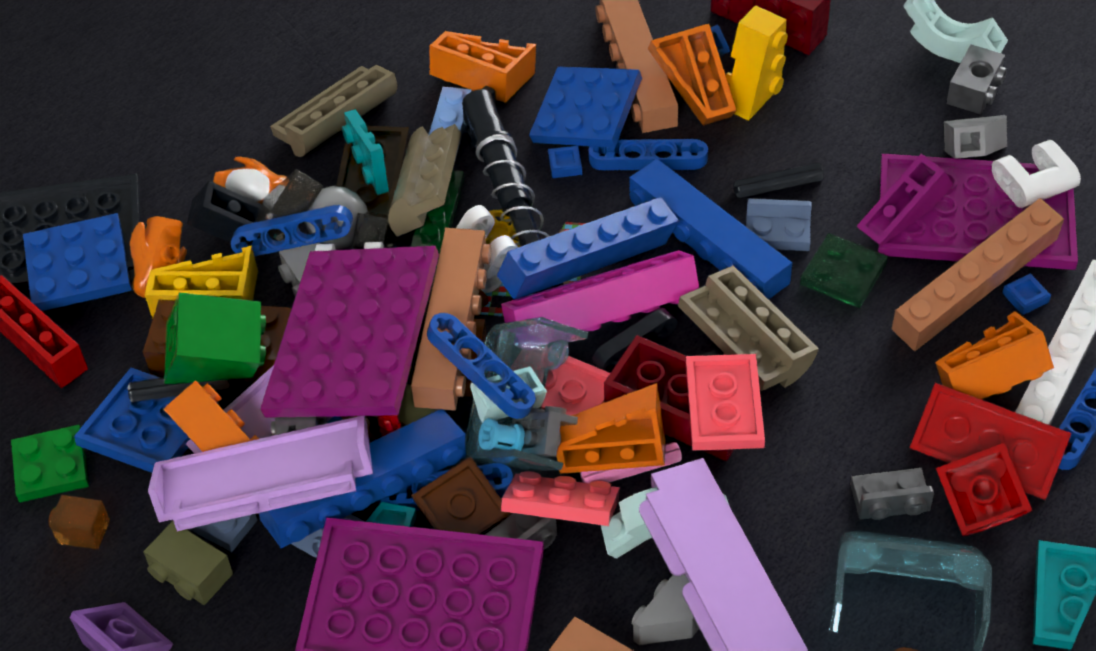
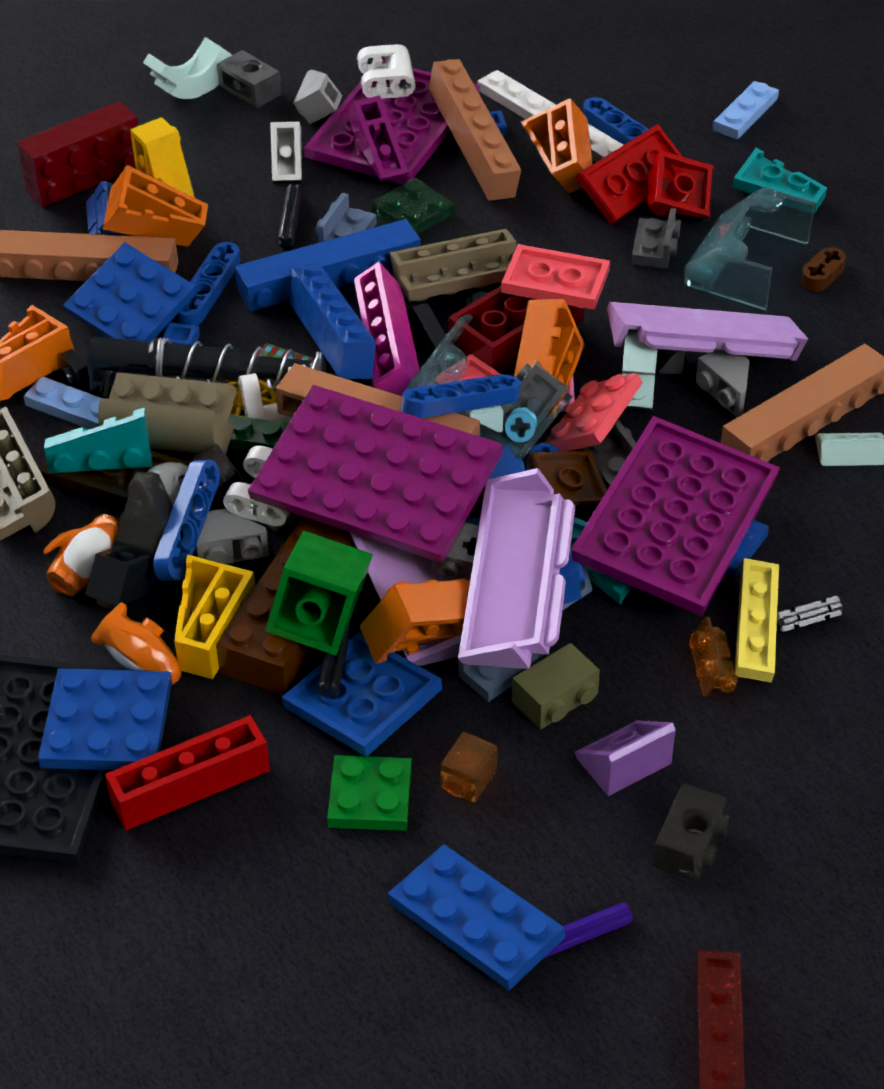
camera: 75 degrees left, 5 degrees down
none -> white slope [270,122,302,181]

